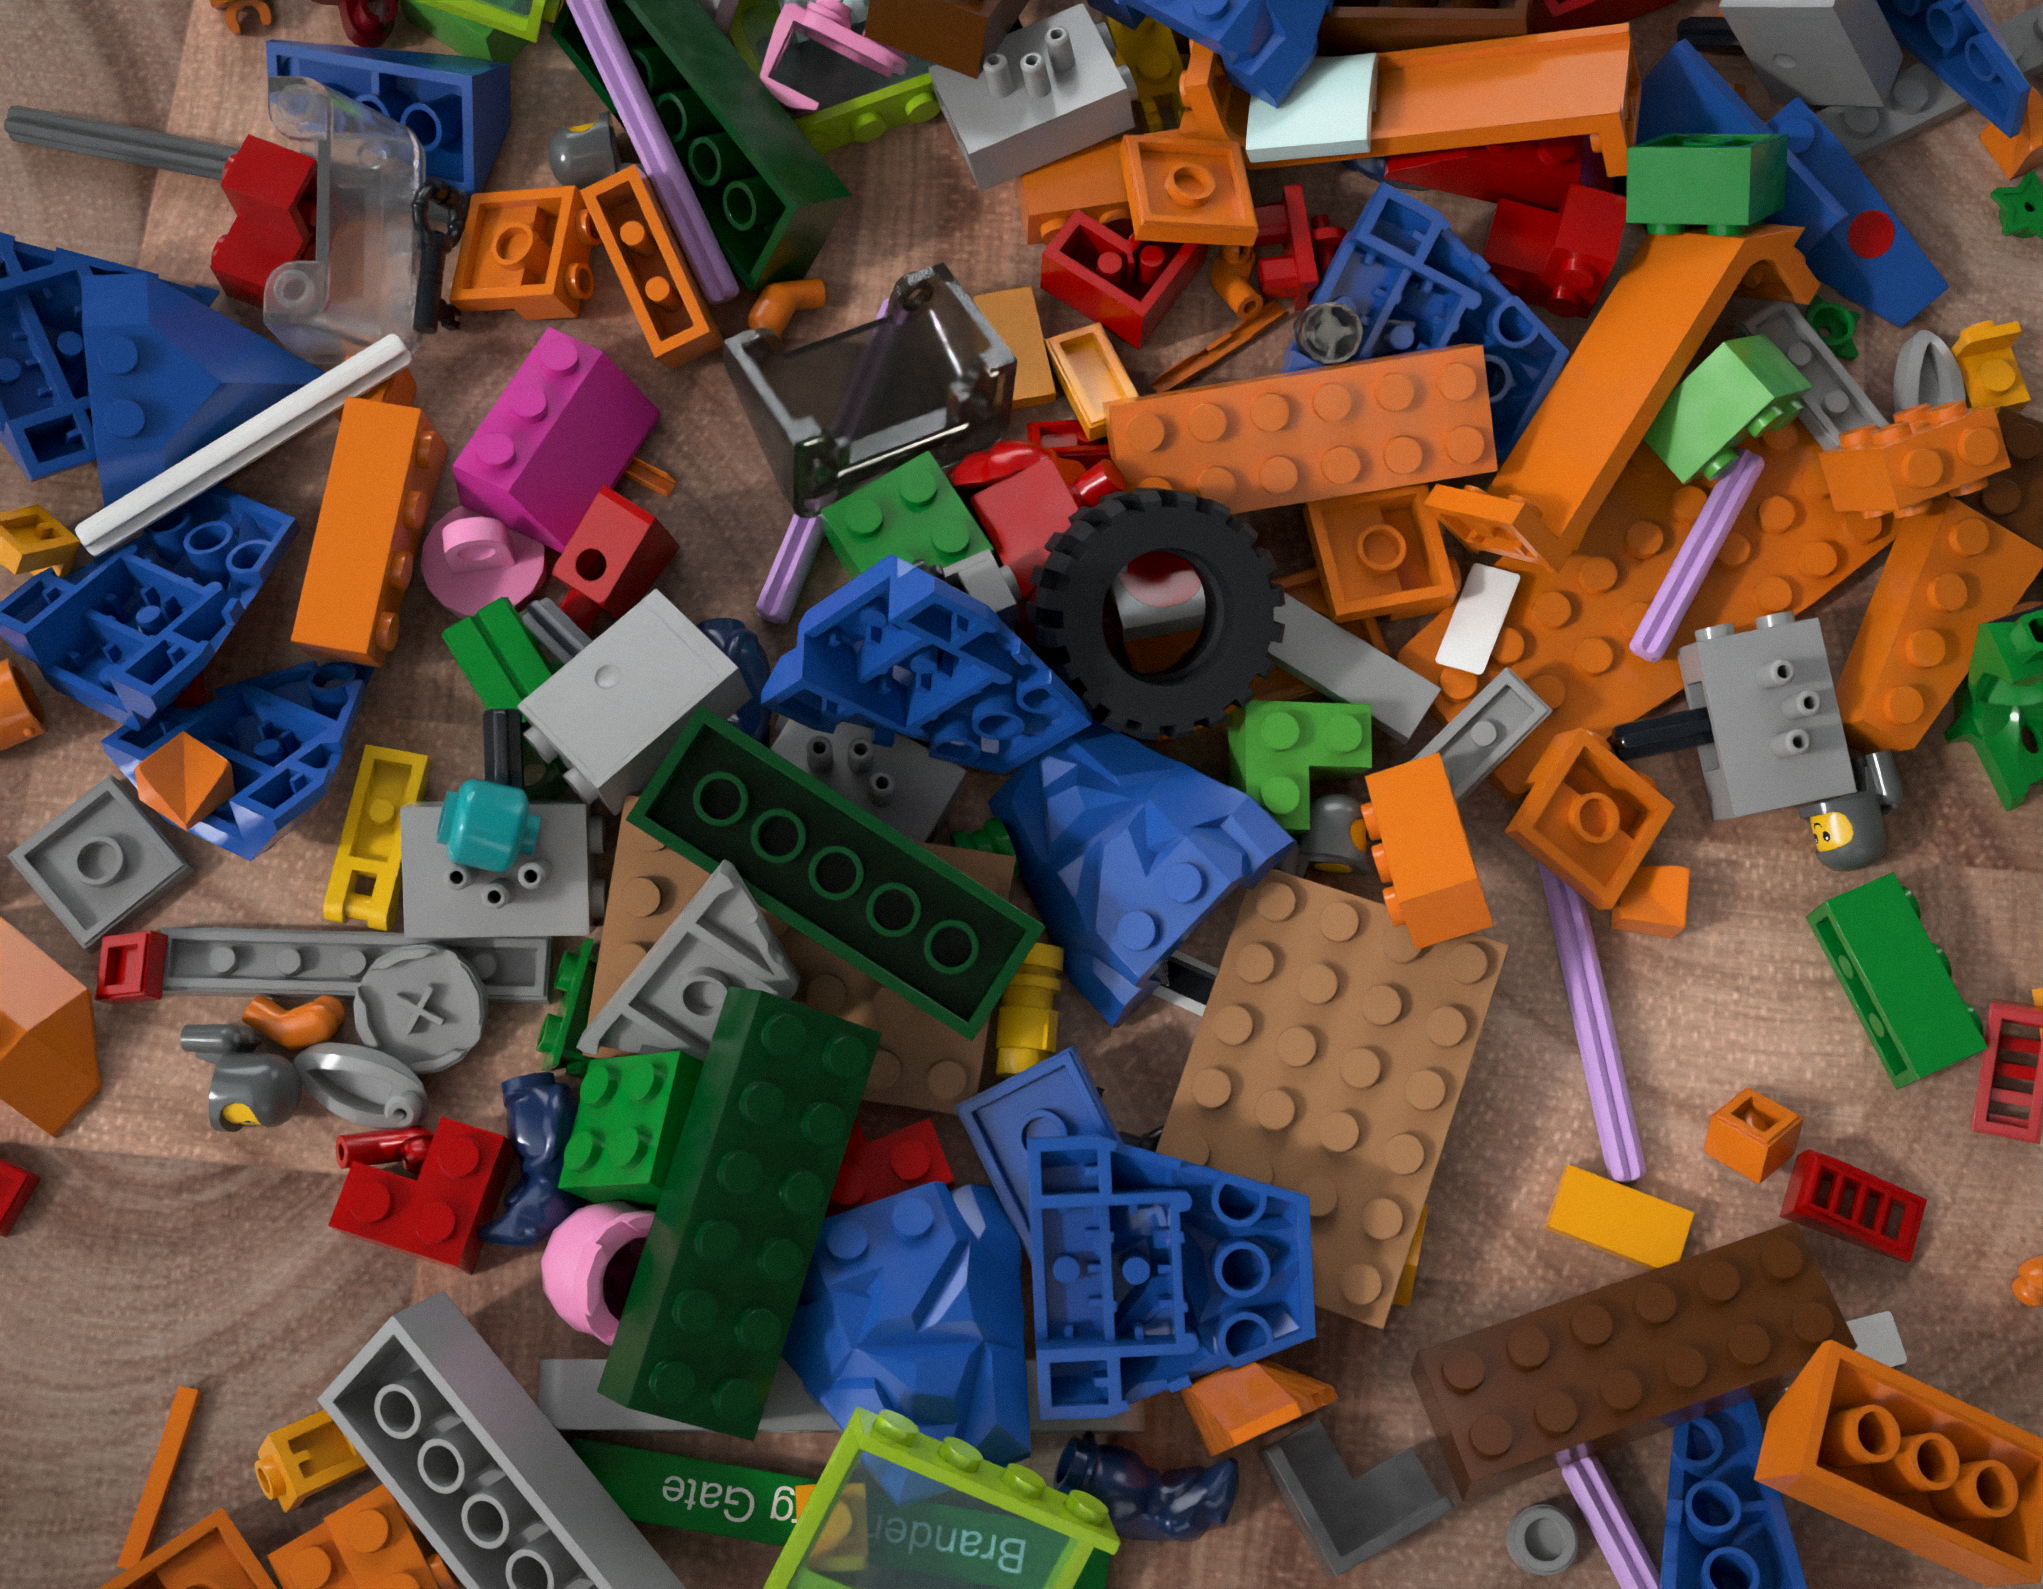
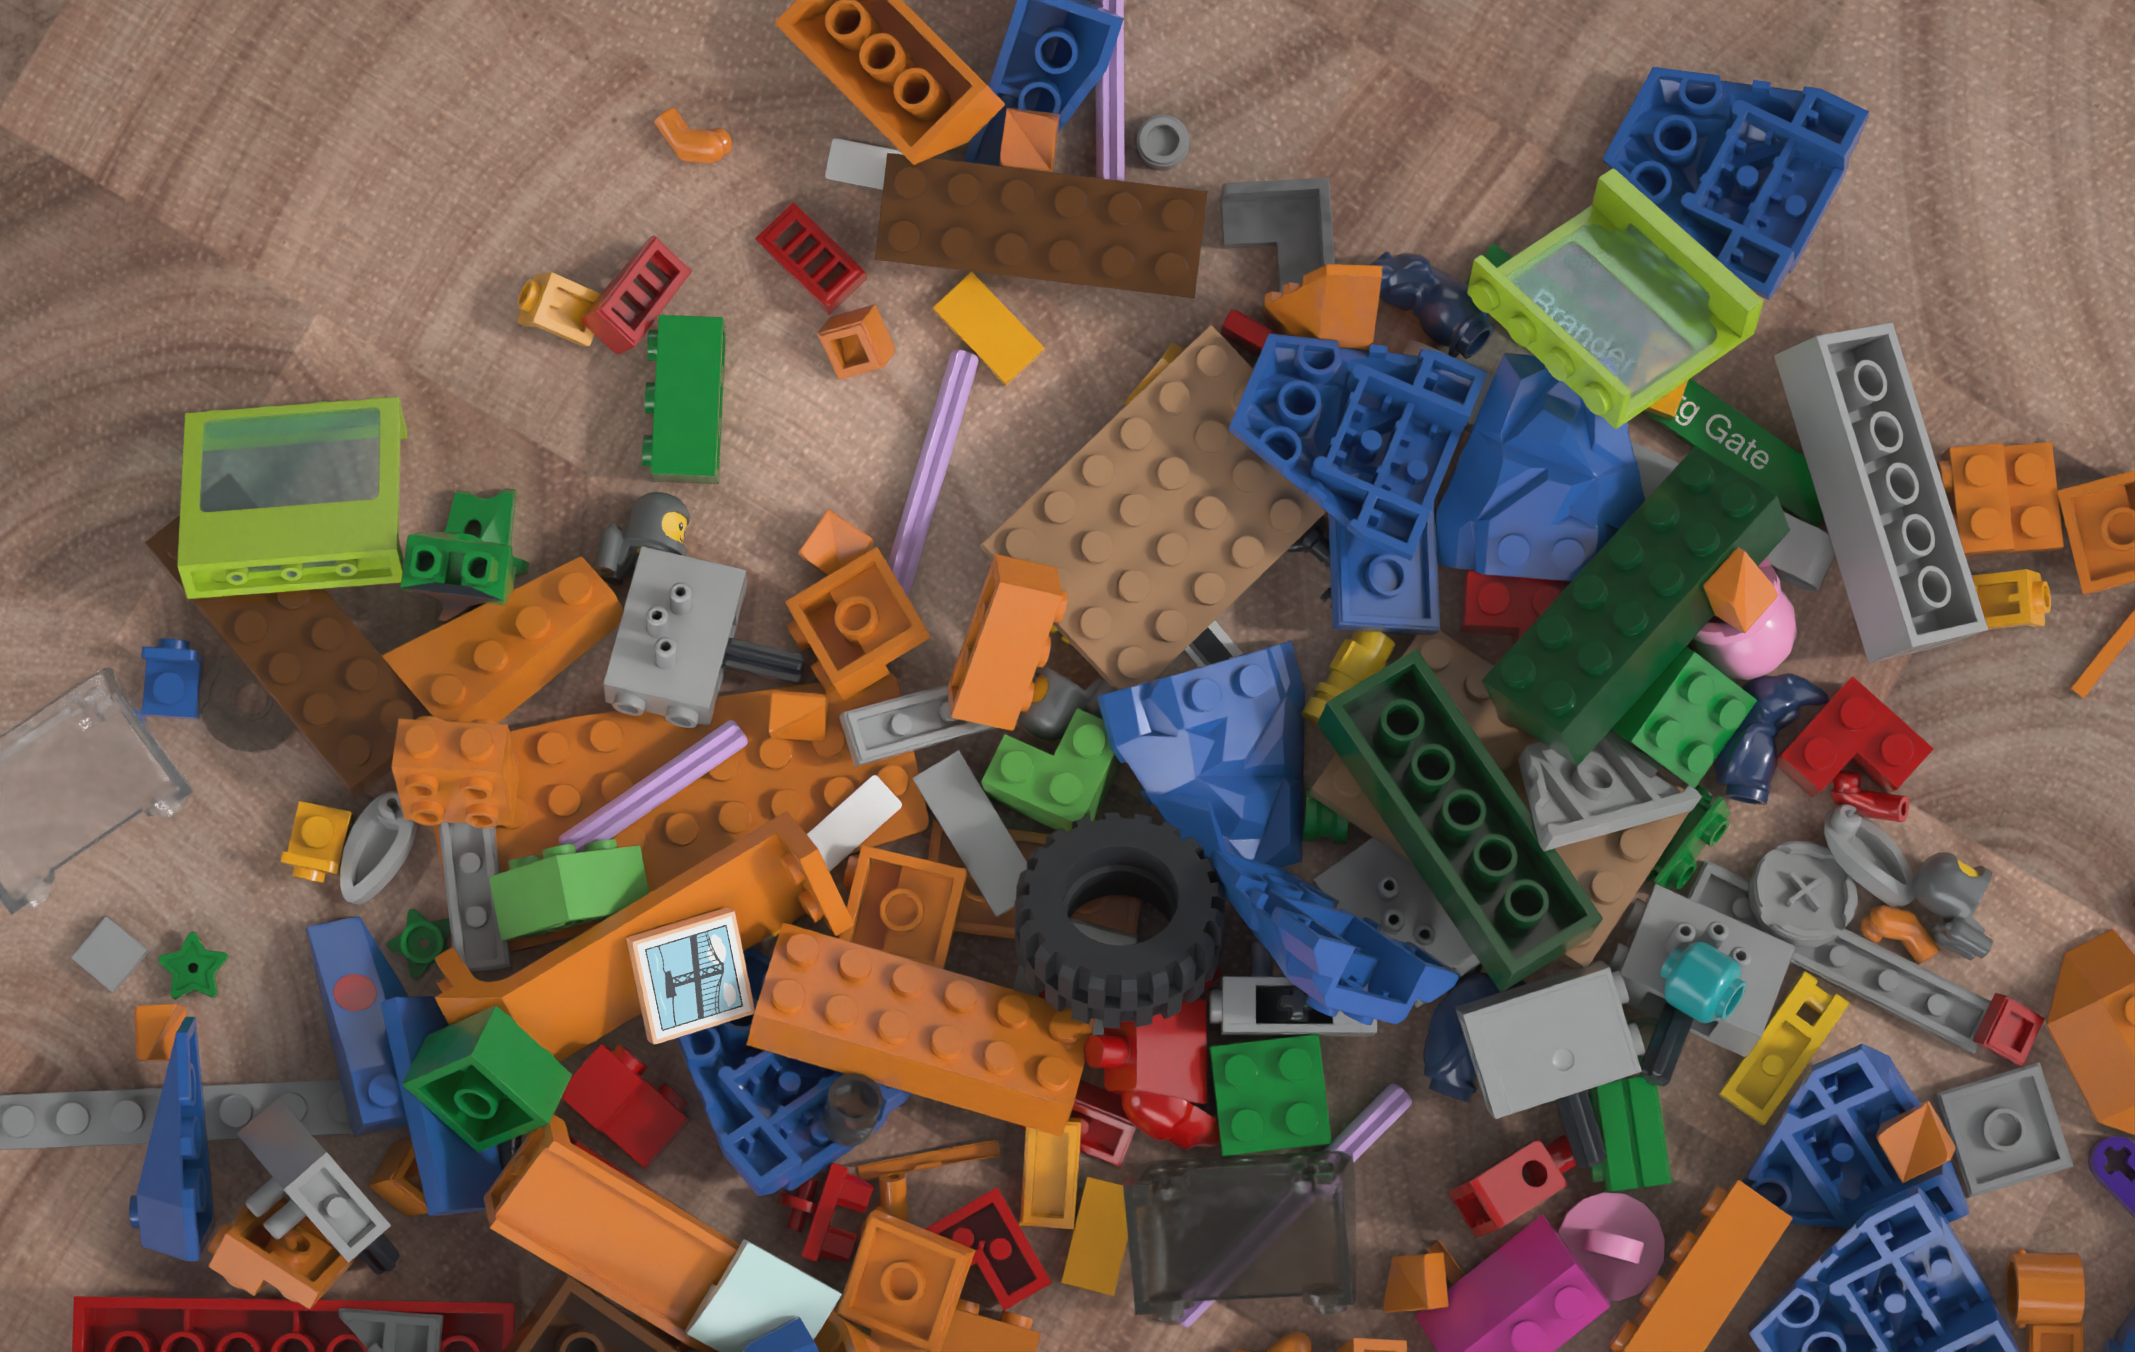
camera: 150 degrees left, 10 degrees up
none -> tile [626,907,755,1045]
none -> orange slope [769,691,828,741]
none -> orange slope [999,108,1060,172]
none -> red tile [1221,309,1277,357]
none -> orange slope [1383,1252,1449,1313]
none -> orange slope [1703,547,1778,634]

